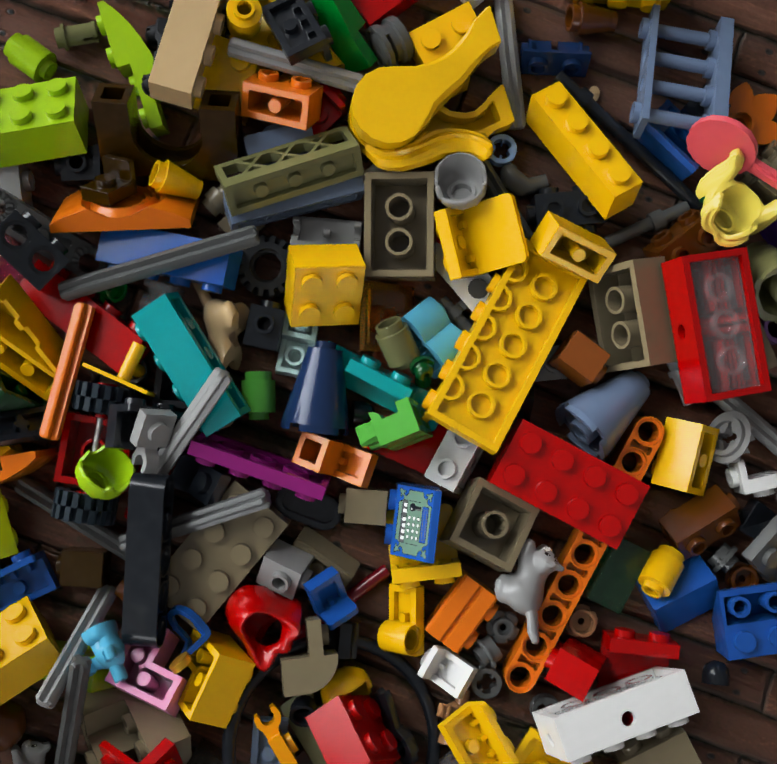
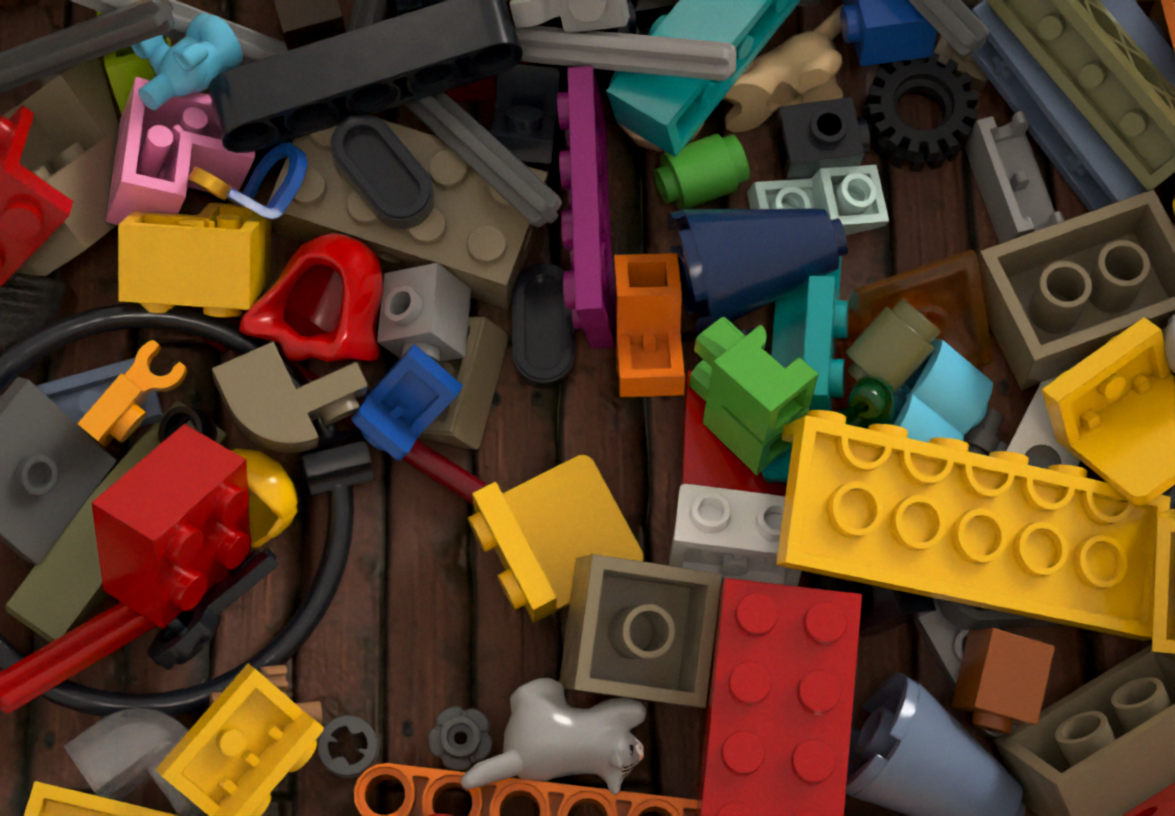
camera: 70 degrees right, 15 degrees down
yellow brick [284,244,366,327] -> none
dark tan brick [338,485,388,526] -> none
yellow plate [377,583,424,657] -> none
slope [384,482,442,564] -> none
white bracket [417,645,479,699] -> none
orange brick [424,569,499,654] -> none
dark grey plate [472,635,503,668] -> none
none -> black tile [331,114,435,229]

